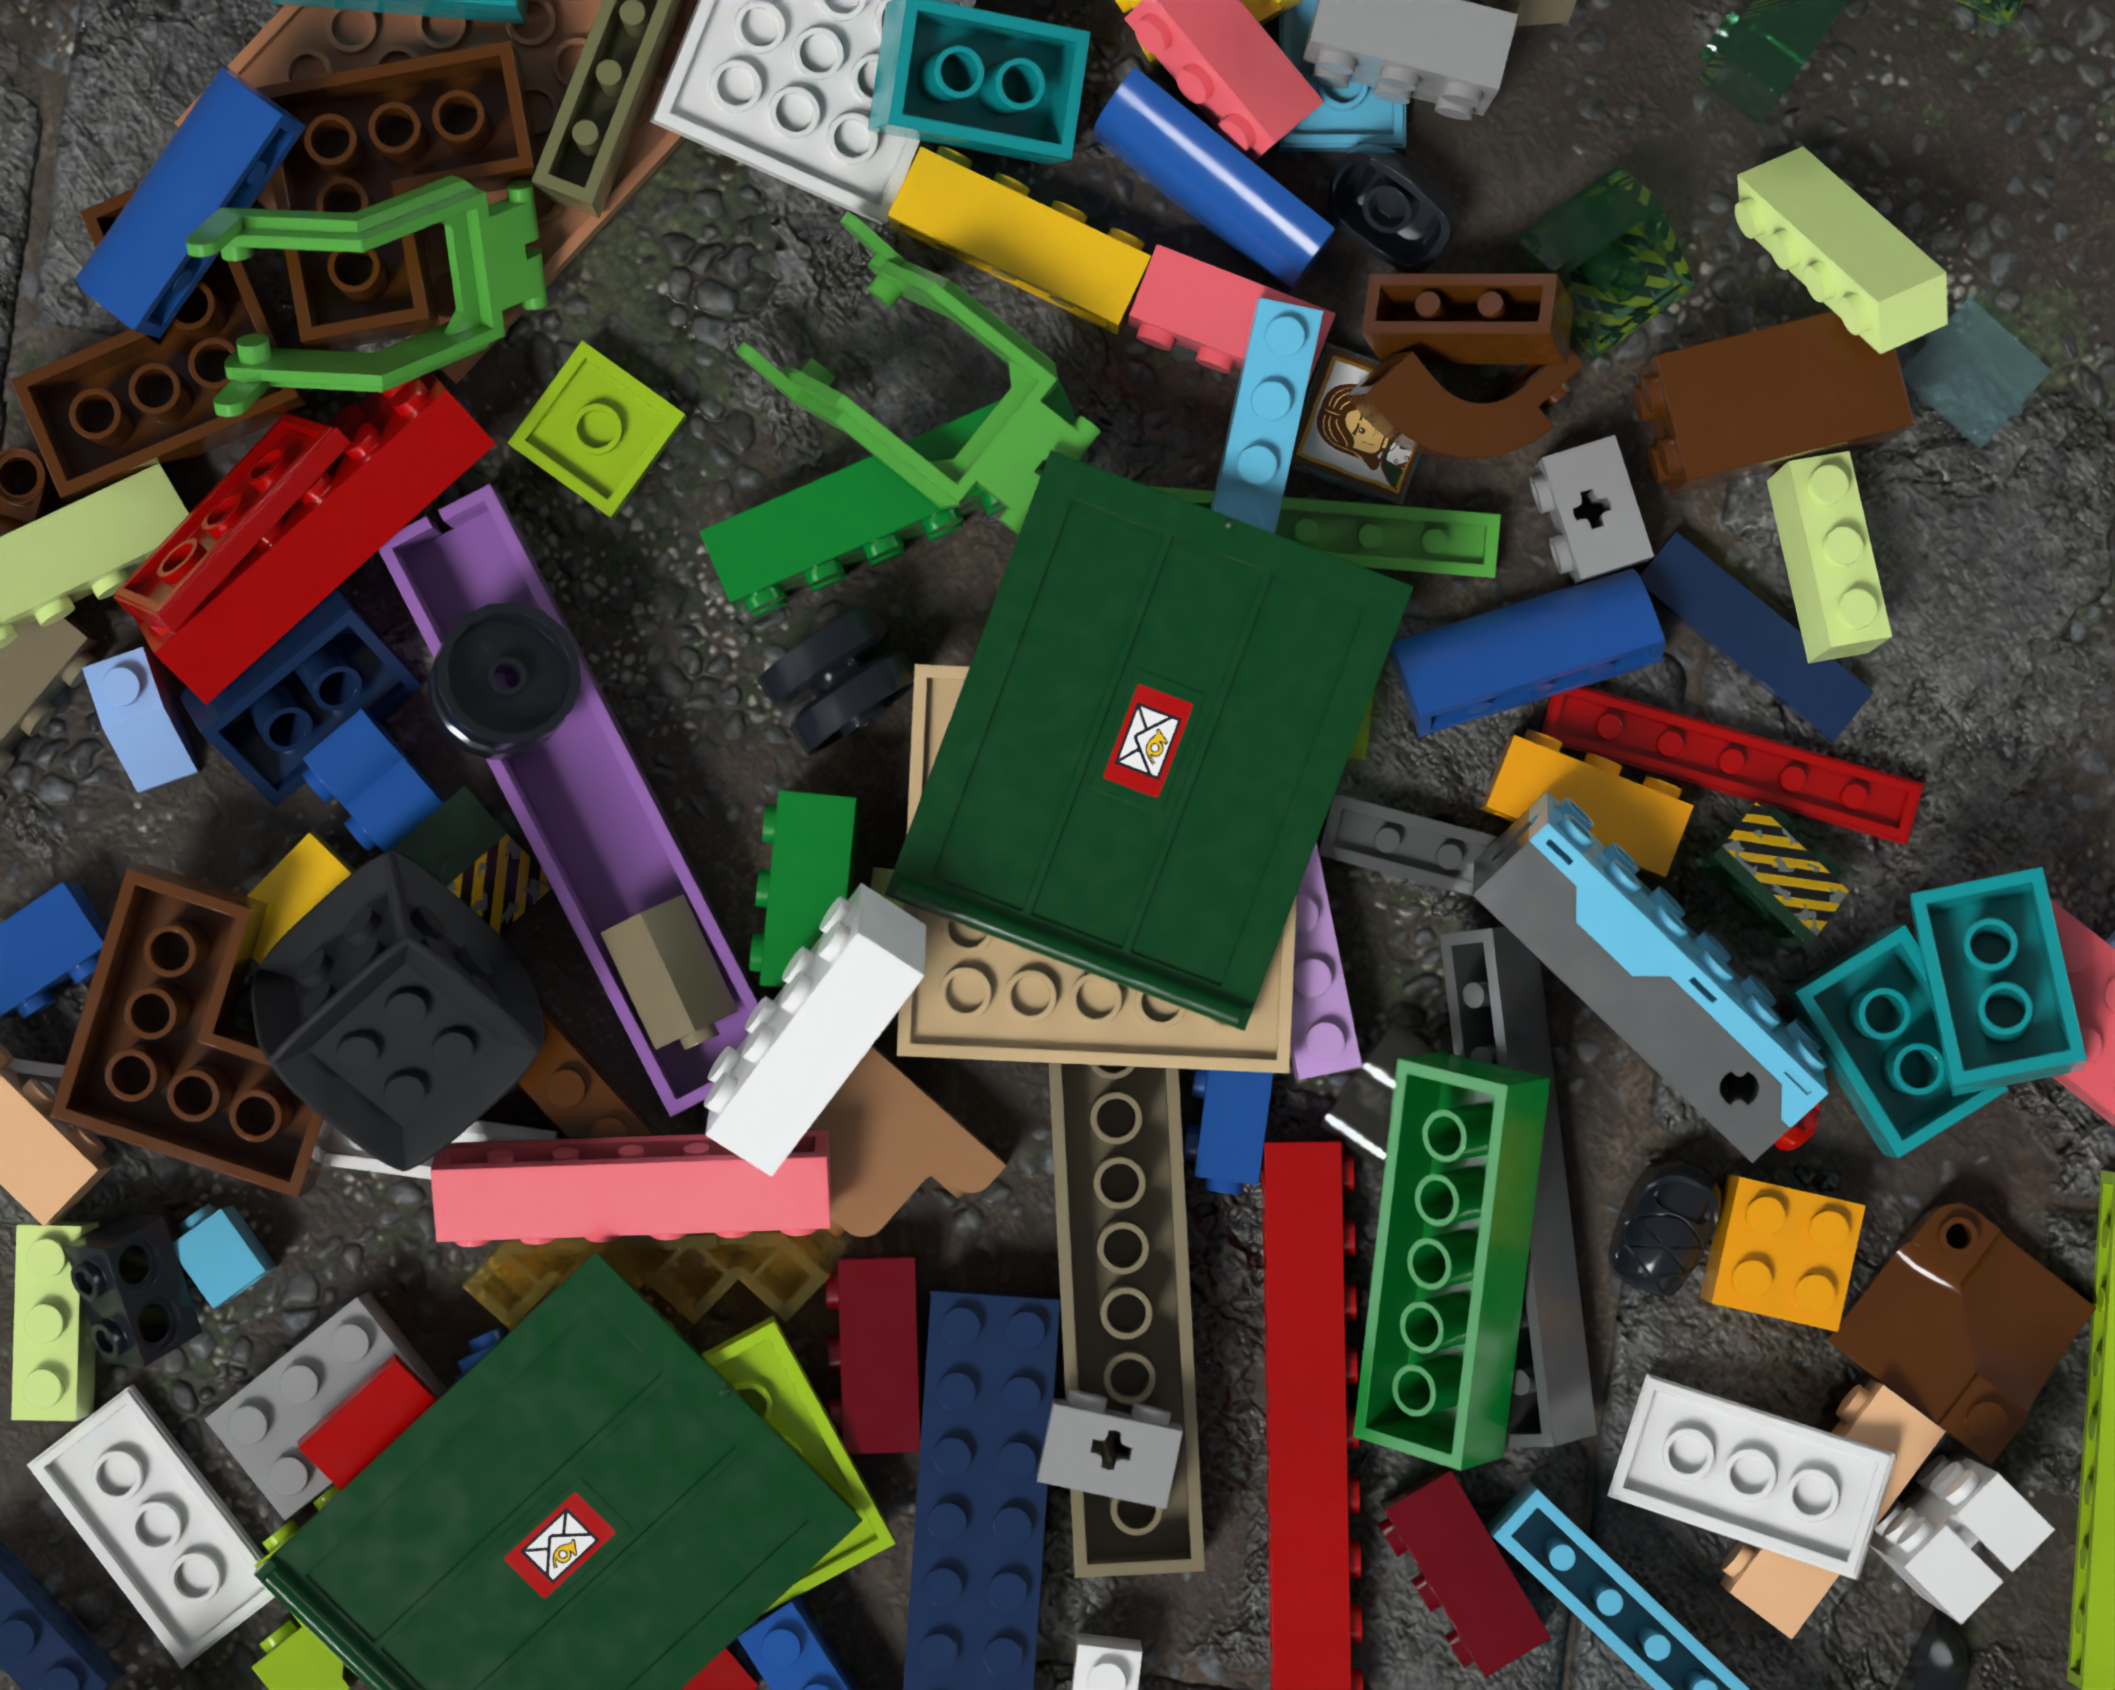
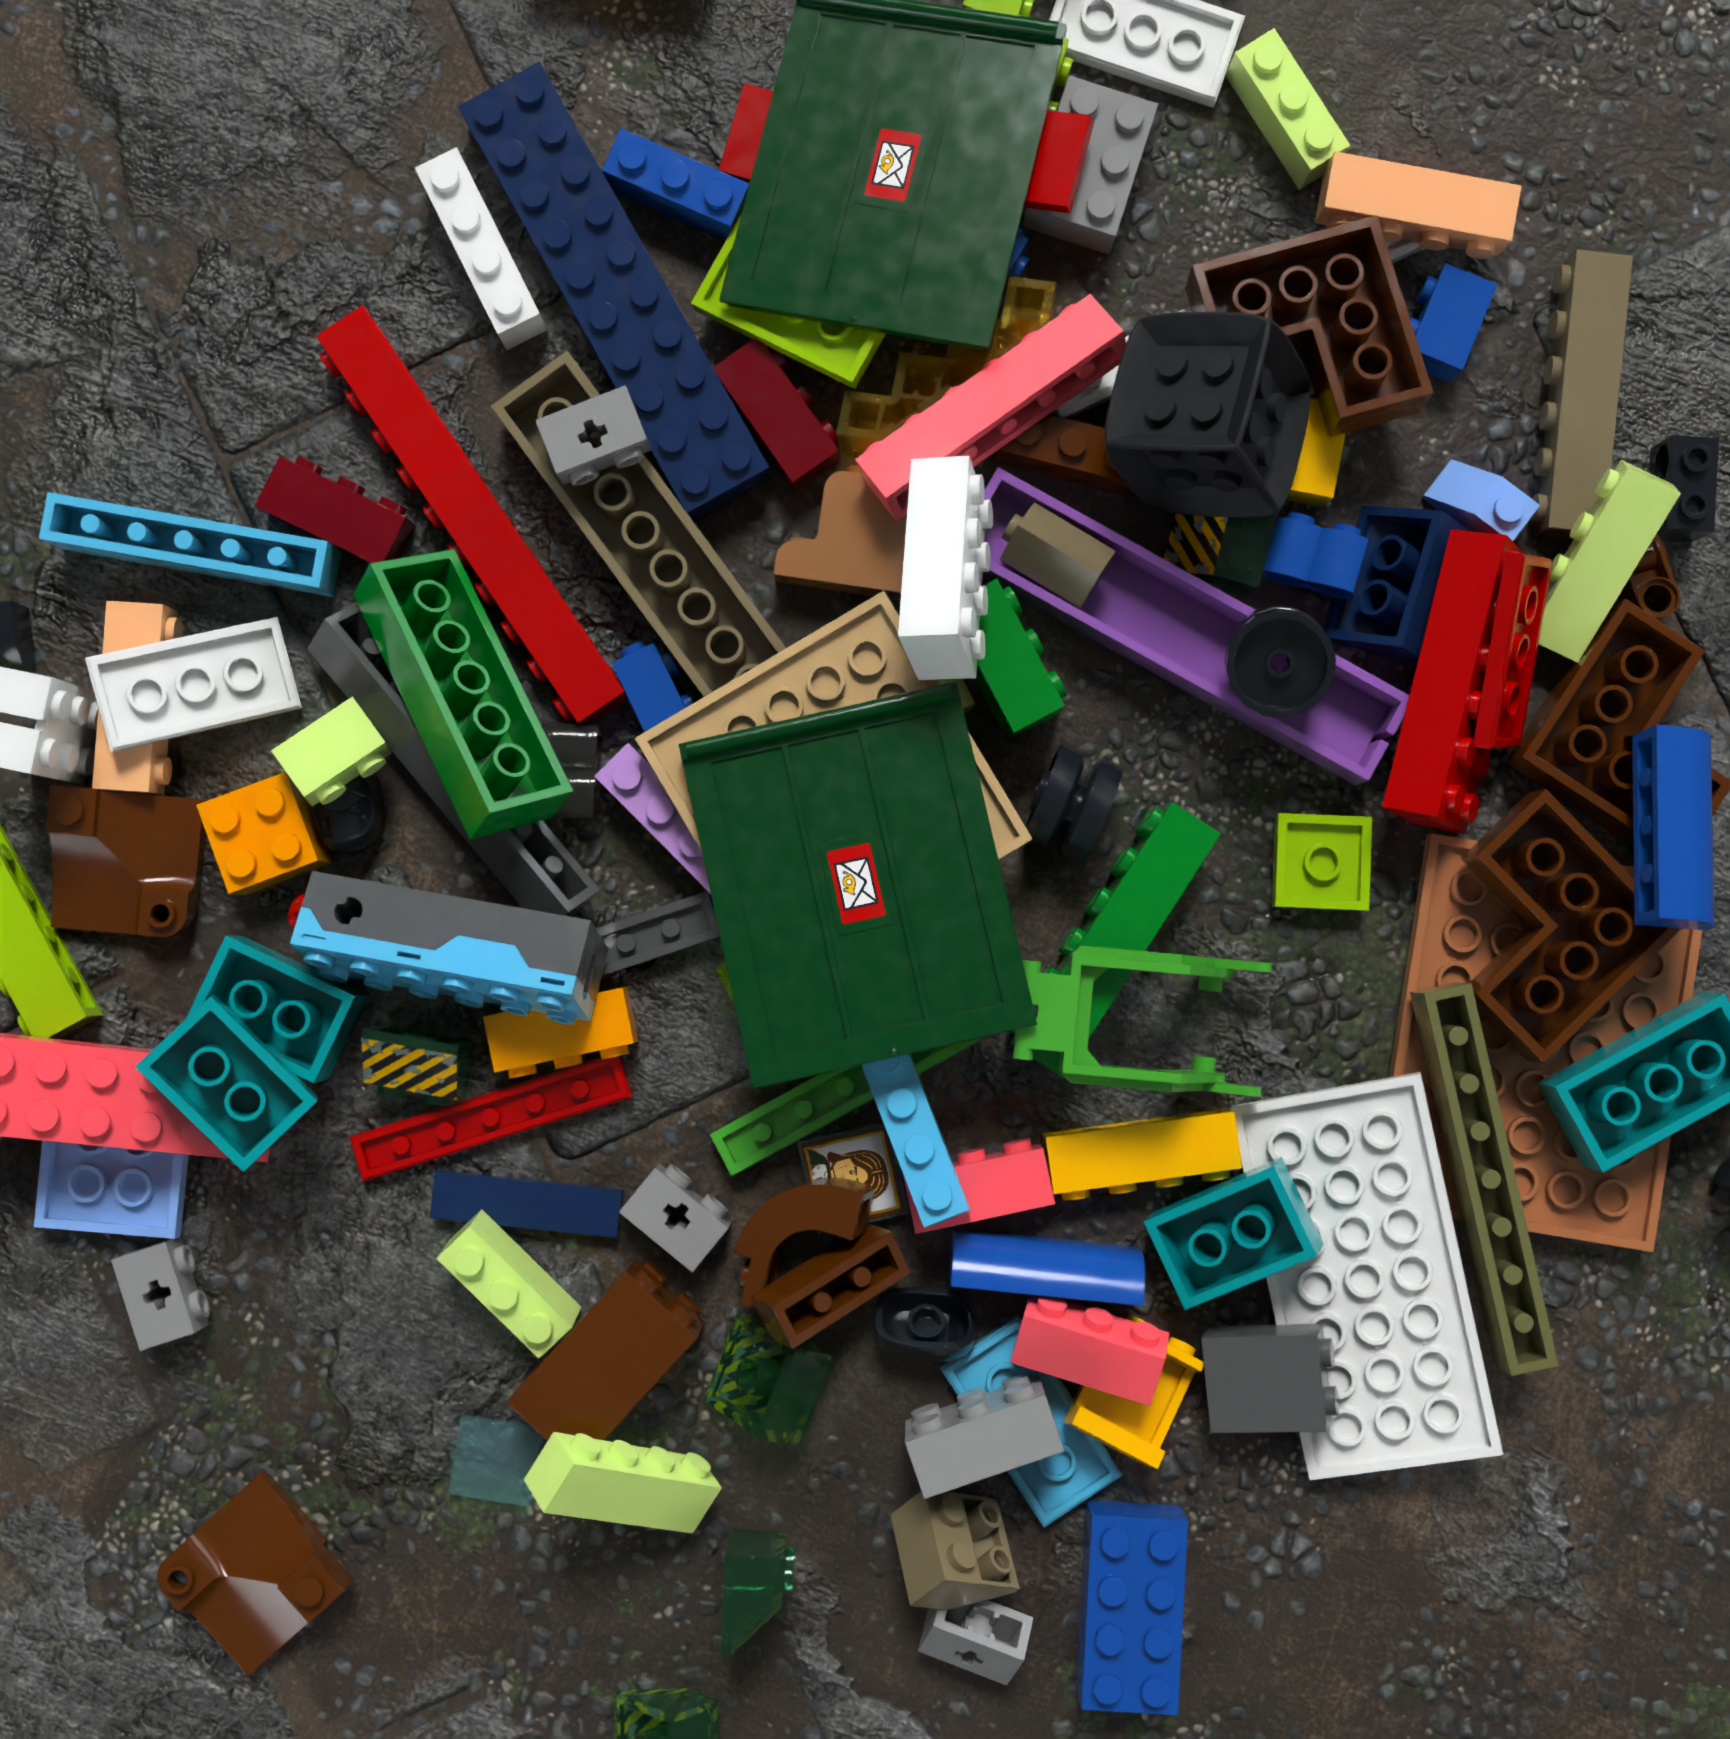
camera: 150 degrees right, 0 degrees up
black brick [64,1213,202,1367] -> none
medium azure brick [173,1204,277,1309] -> none
bright green piece [185,175,548,417] -> none
blue brick [1389,567,1666,737] -> none
none -> yellowish green brick [271,696,392,807]

